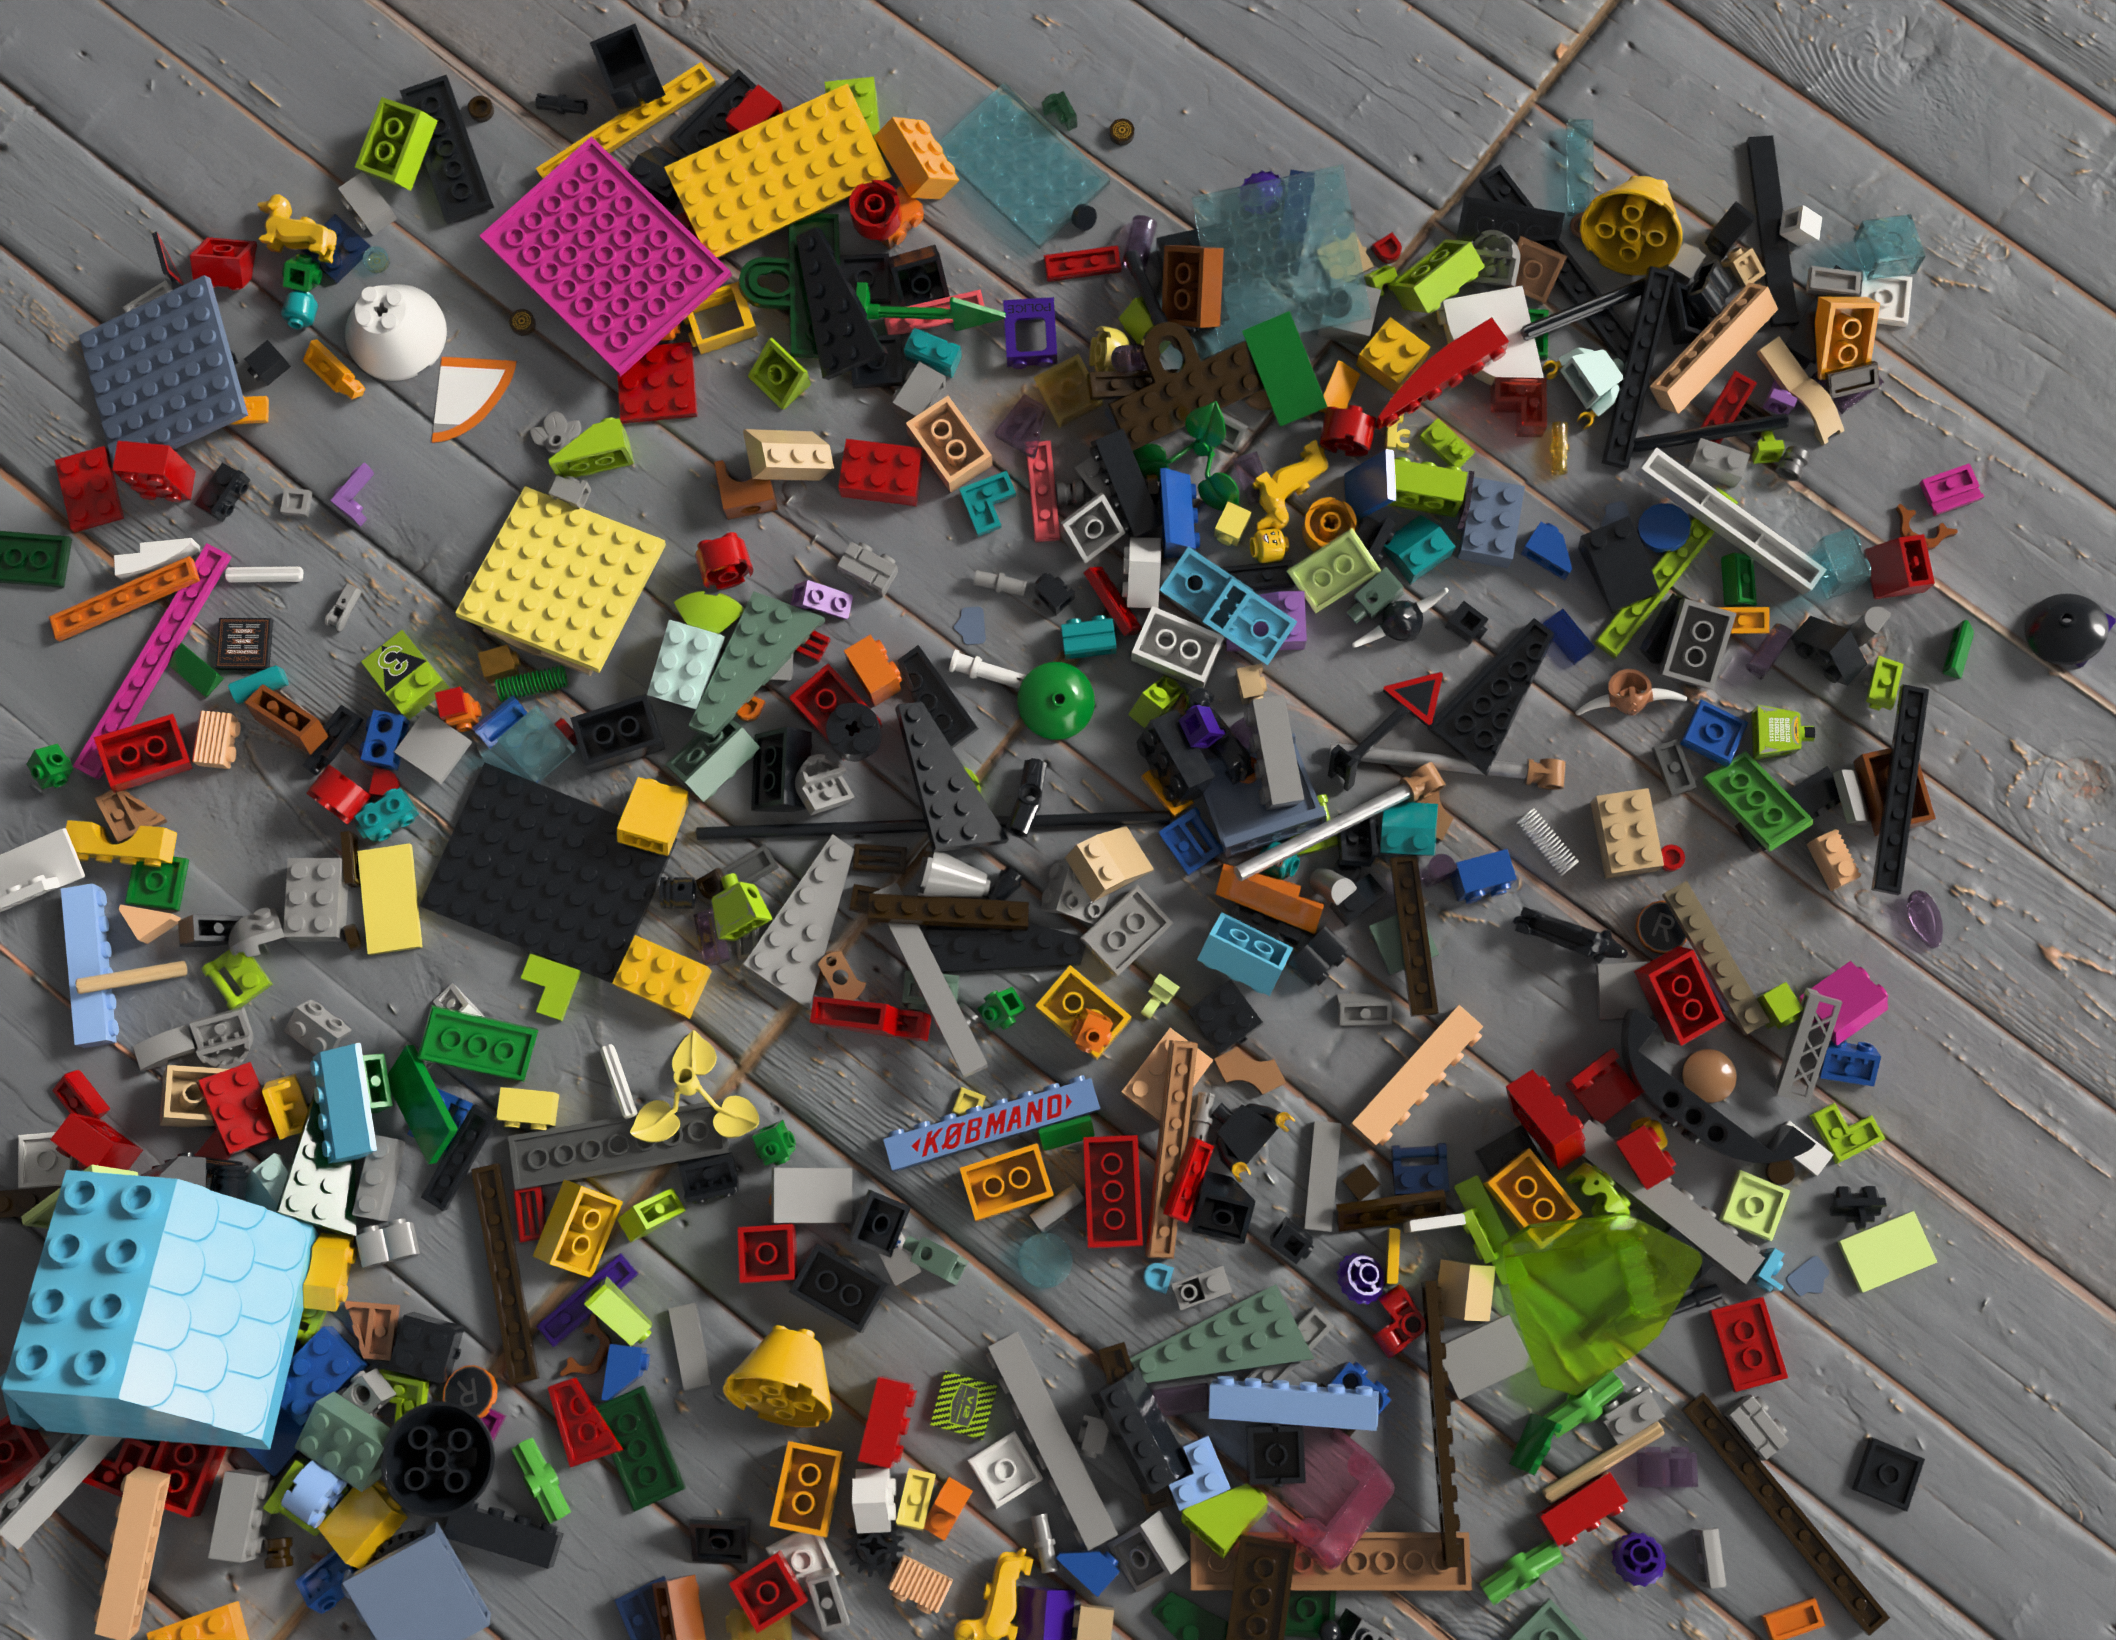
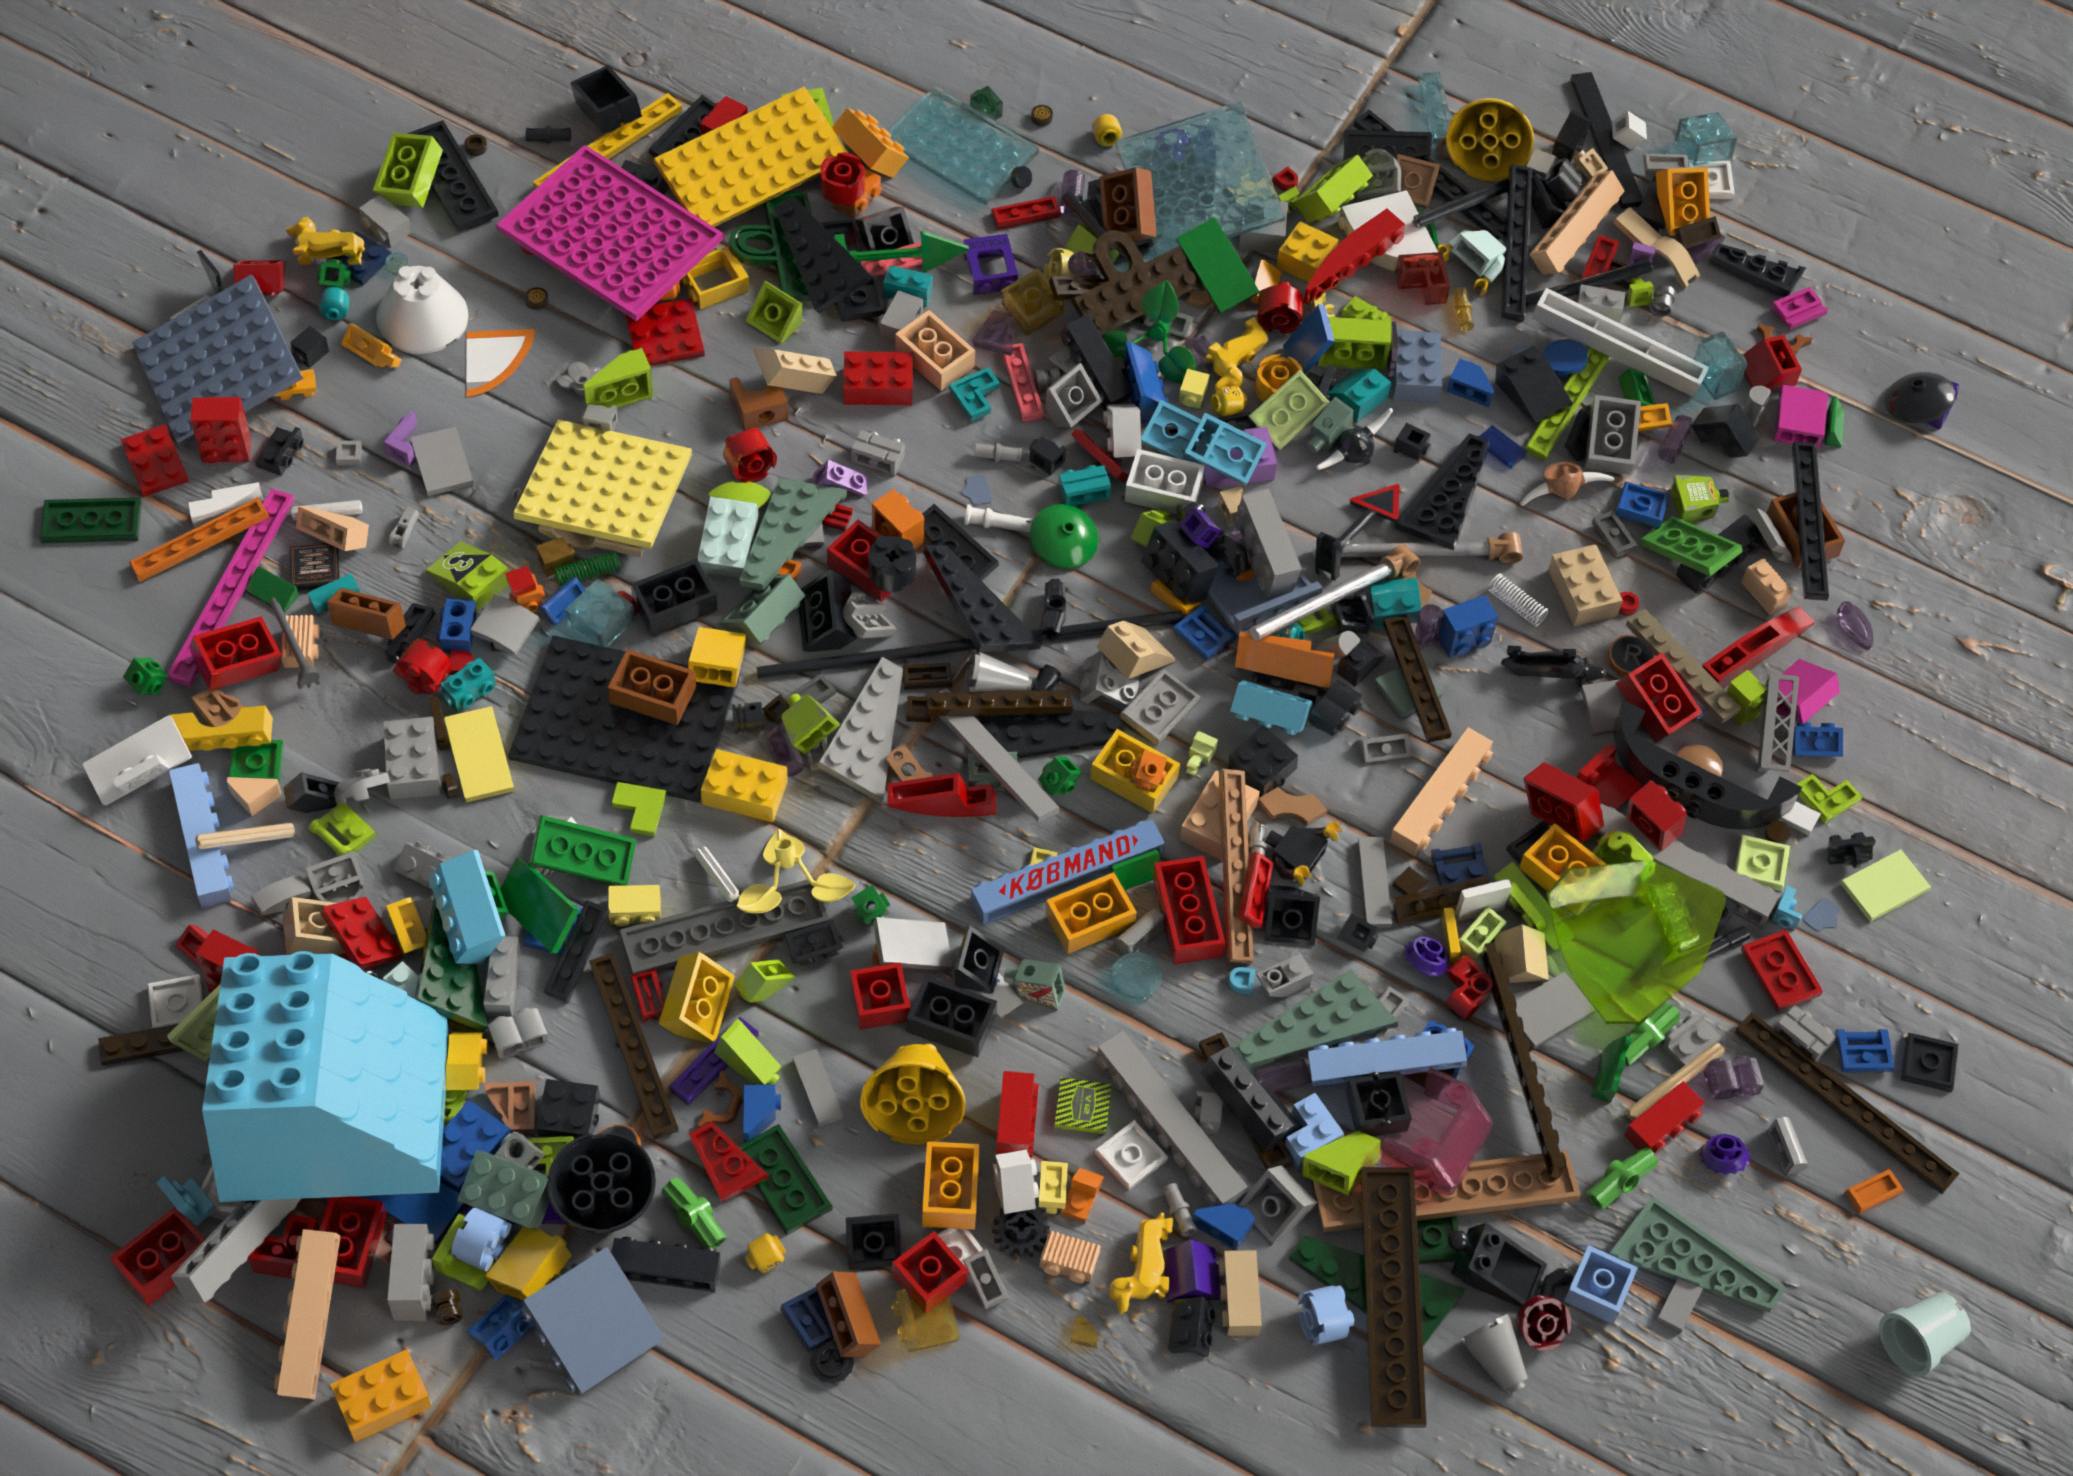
camera: 15 degrees left, 20 degrees down
lime plate [1866,656,1904,711] -> none
none -> dark grey piece [271,598,320,689]
none -> light nougat slope [296,506,369,551]
none -> light grey tile [410,426,474,496]
none -> dark orange brick [608,649,696,725]
none -> yellow head [745,1233,786,1273]
none -> yellow head [1092,114,1122,147]
none -> yellowish green brick [1459,906,1507,959]
none -> red slope [1702,606,1815,689]
none -> black wing [1708,243,1806,297]
none -> dark pink brick [1774,385,1828,449]
none -> blue plate [1834,1029,1895,1072]

